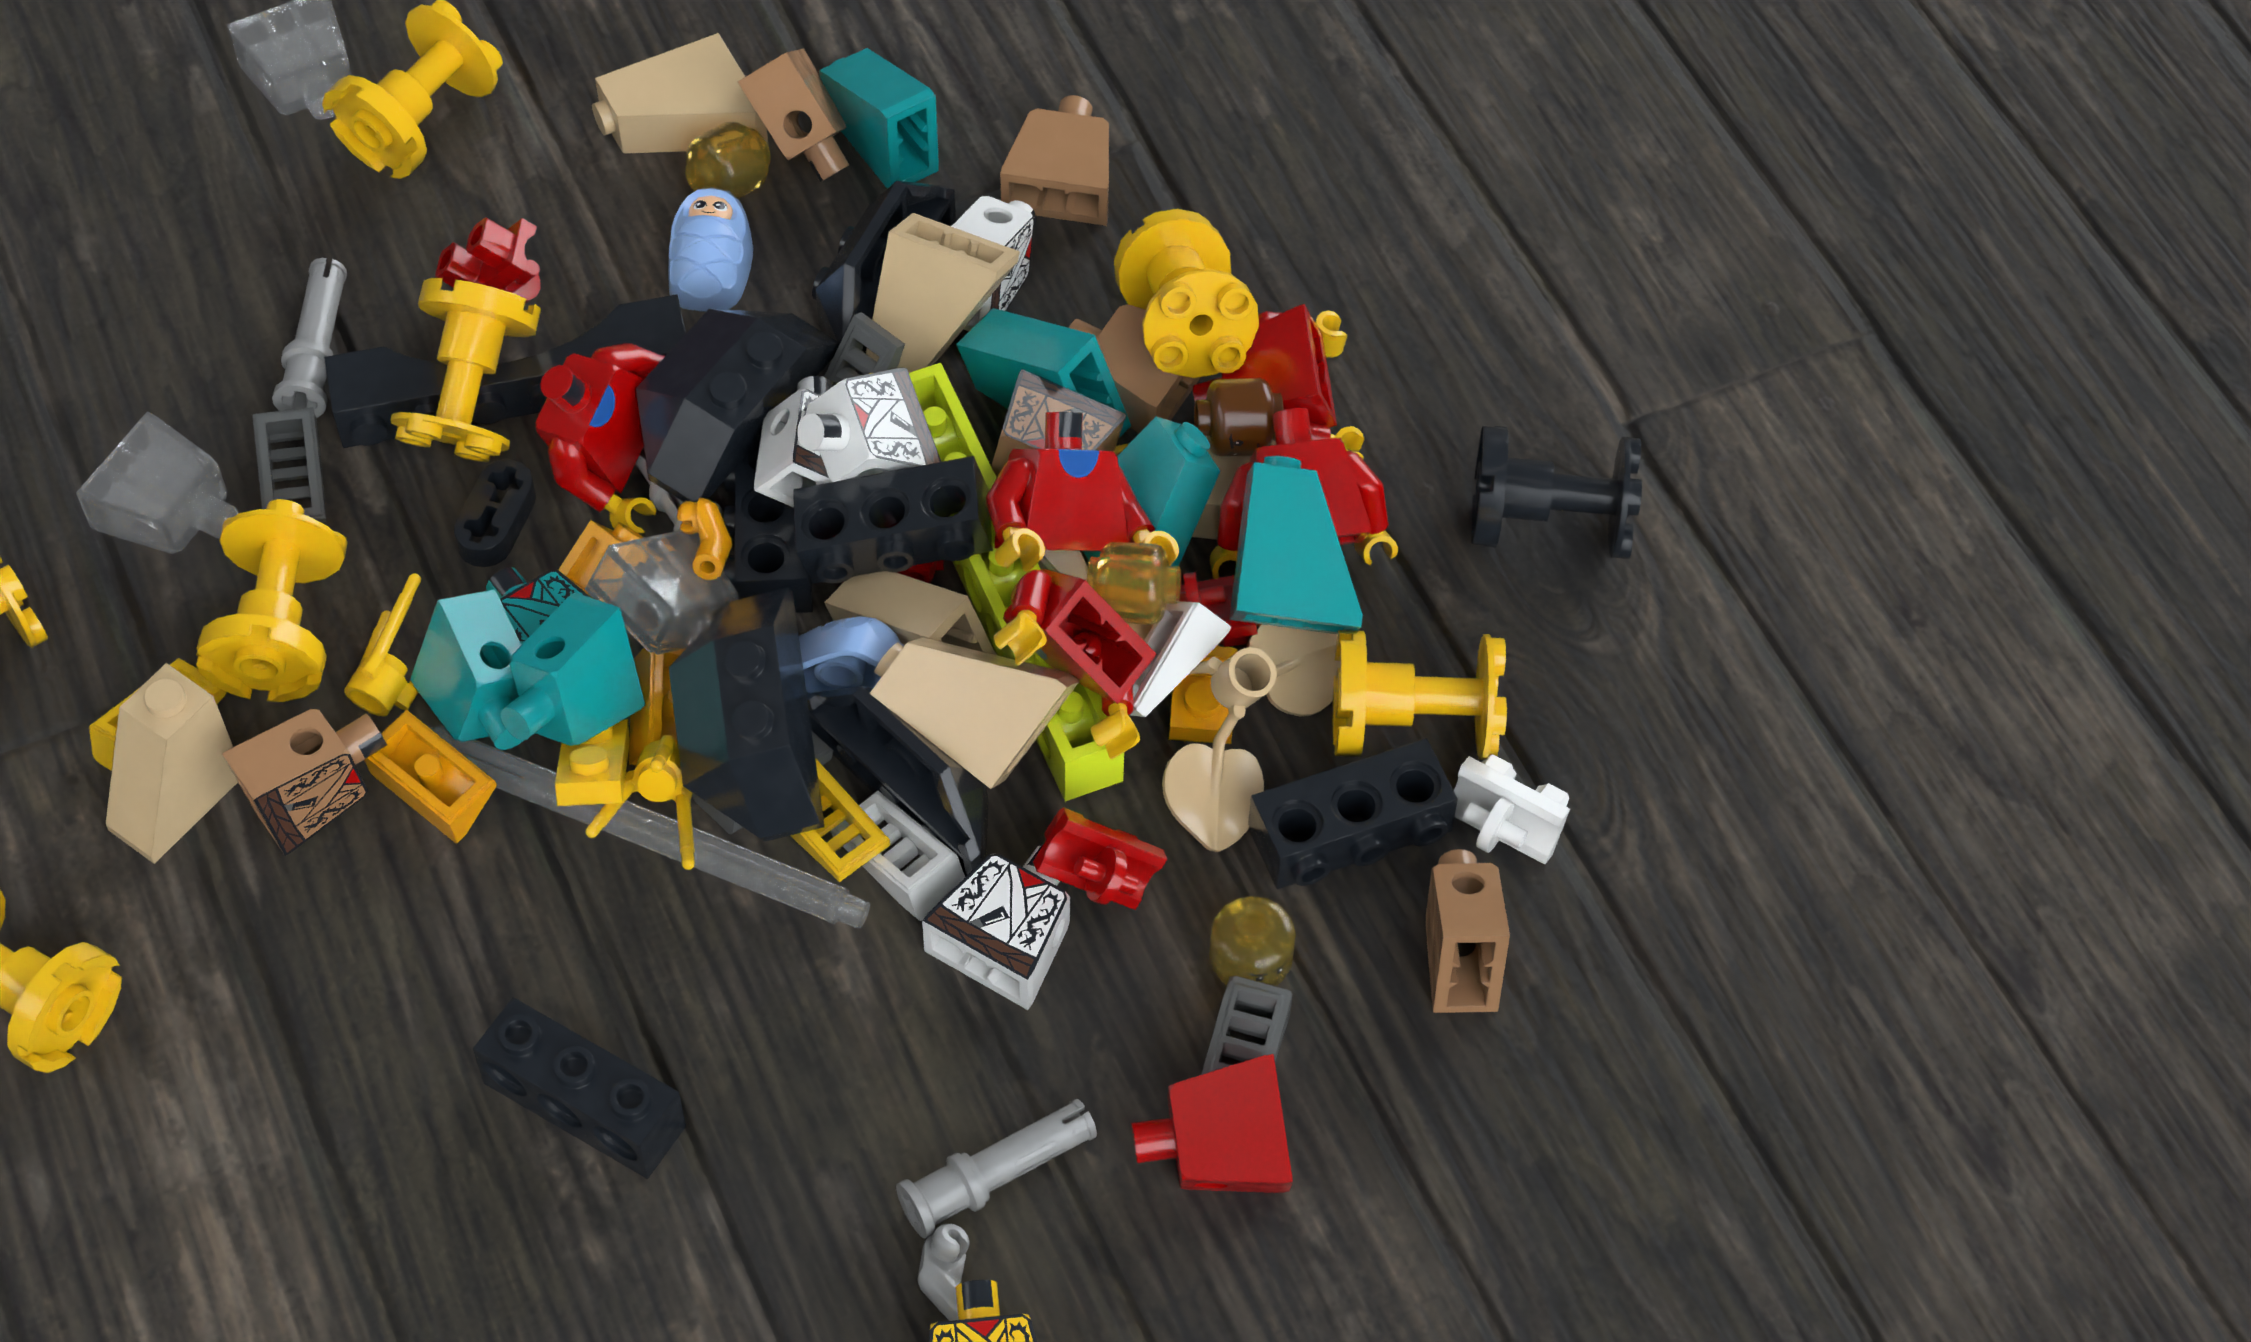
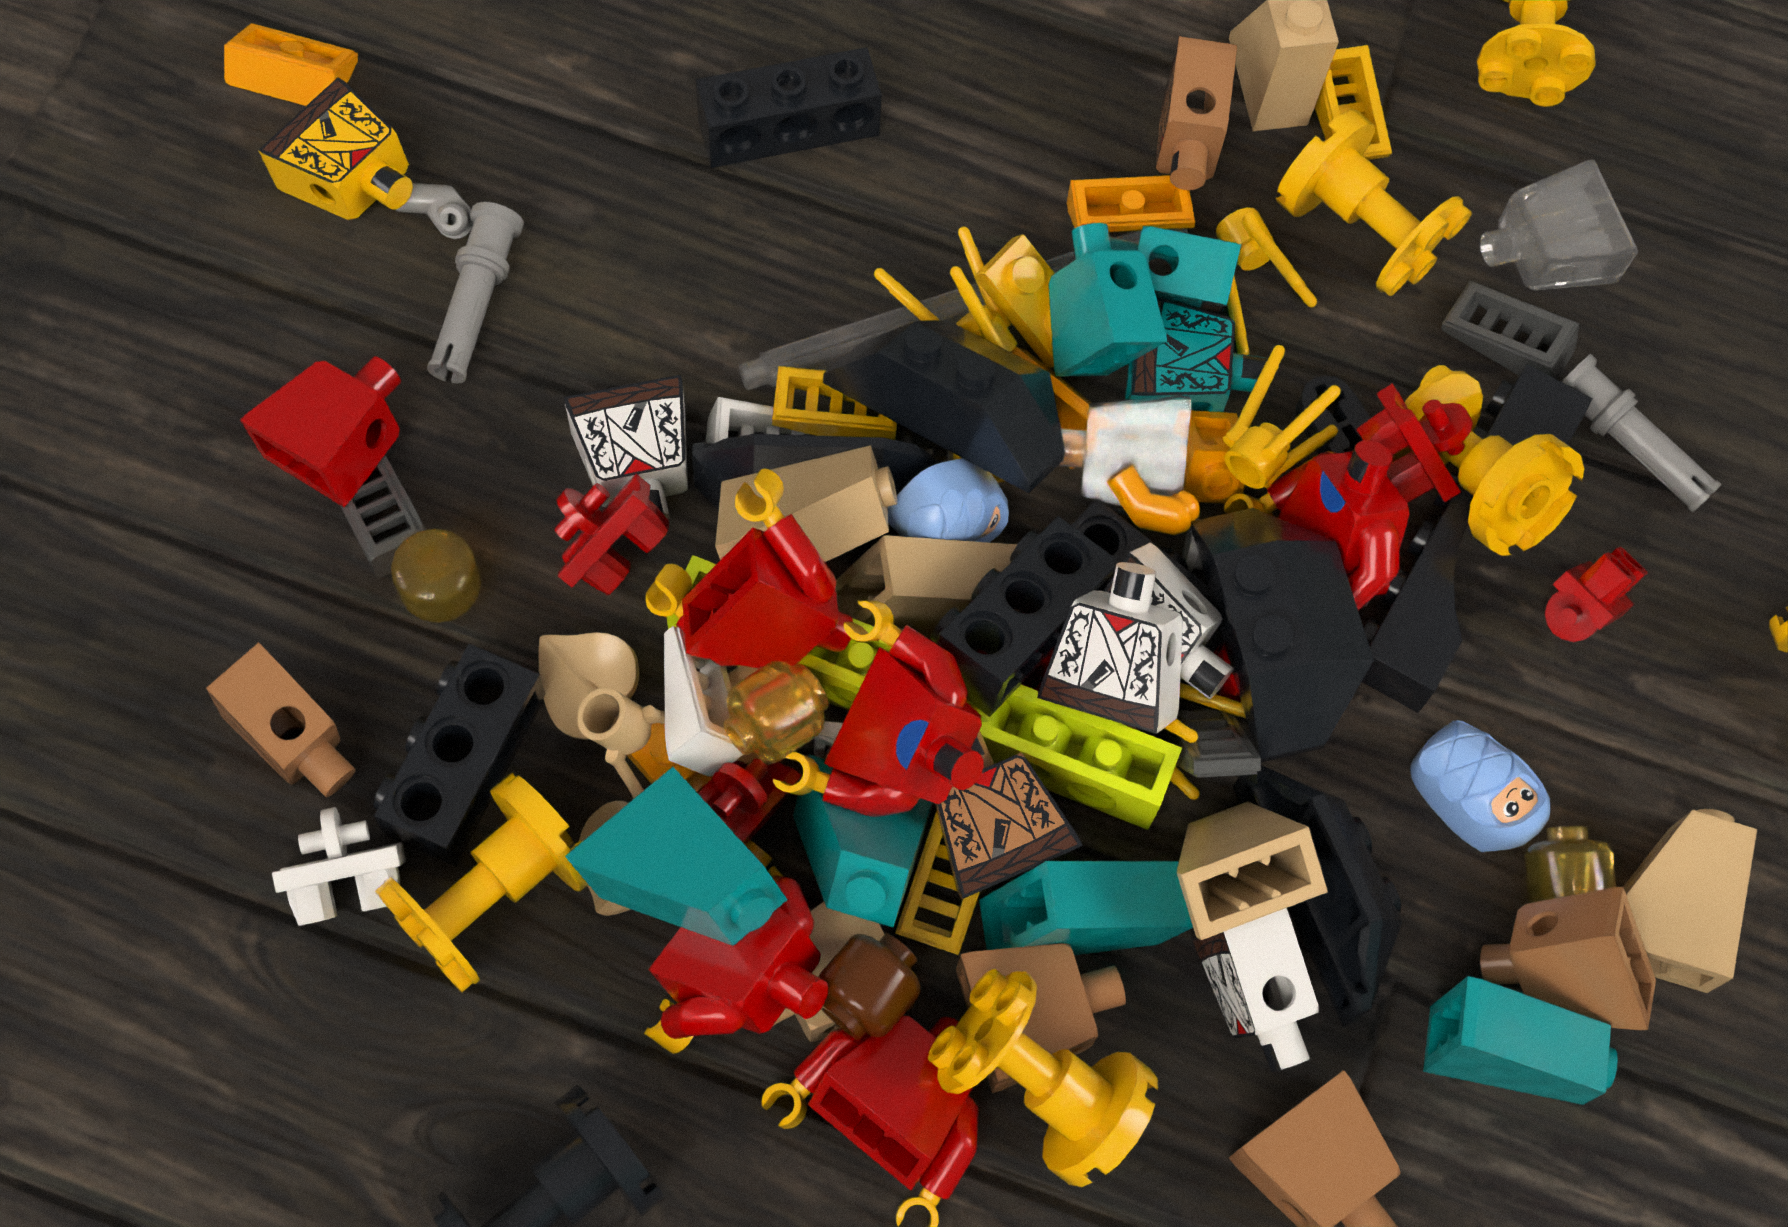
camera: 130 degrees right, 10 degrees up
none -> yellow plant [1223,345,1341,489]
none -> red hips [1356,383,1473,503]

